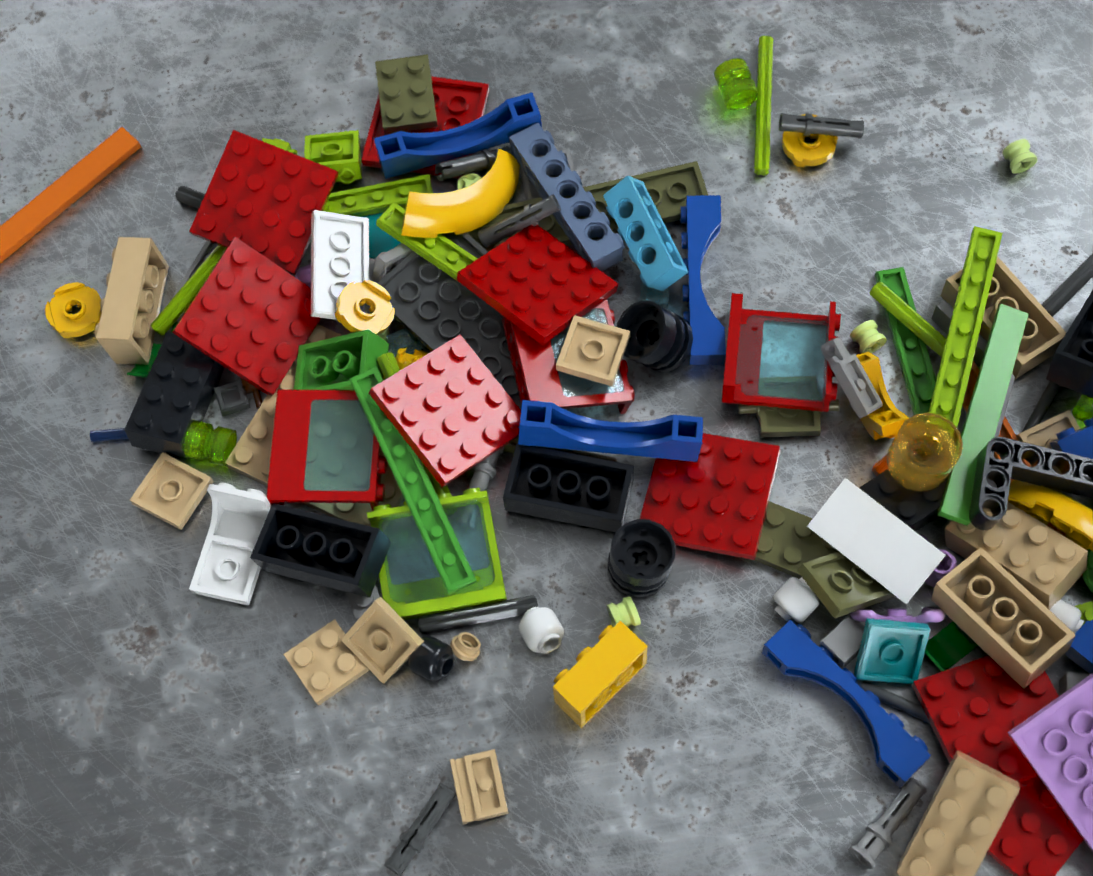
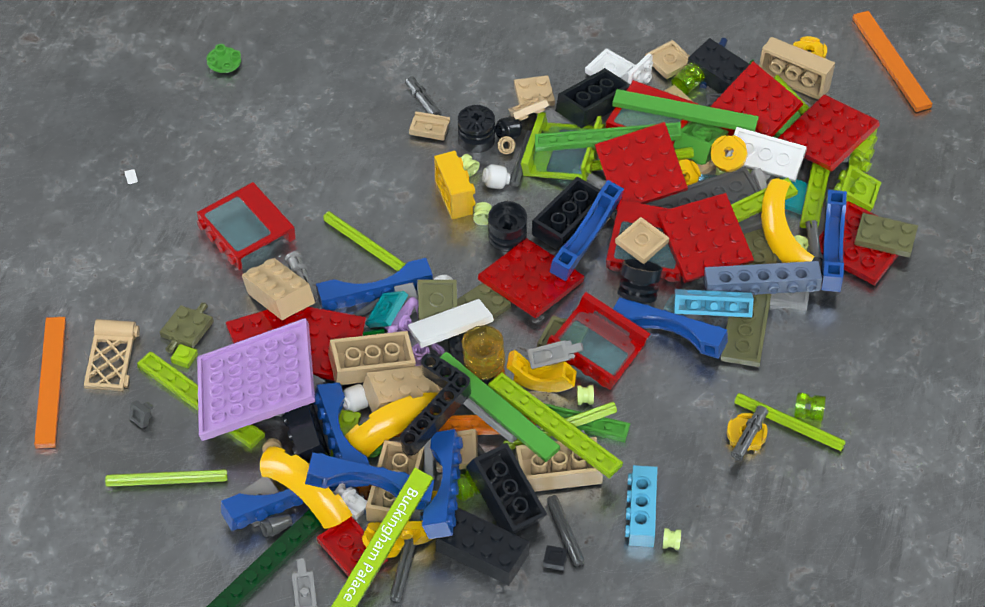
camera: 110 degrees right, 15 degrees down
dark grey pin [478,194,561,248] -> none
none -> lime axle [323,211,406,271]
none -> black wheel [458,105,495,153]
none -> yellowish green wheel [461,154,480,177]
none -> bright green tile [613,89,758,132]
none -> medium azure brick [625,465,657,547]

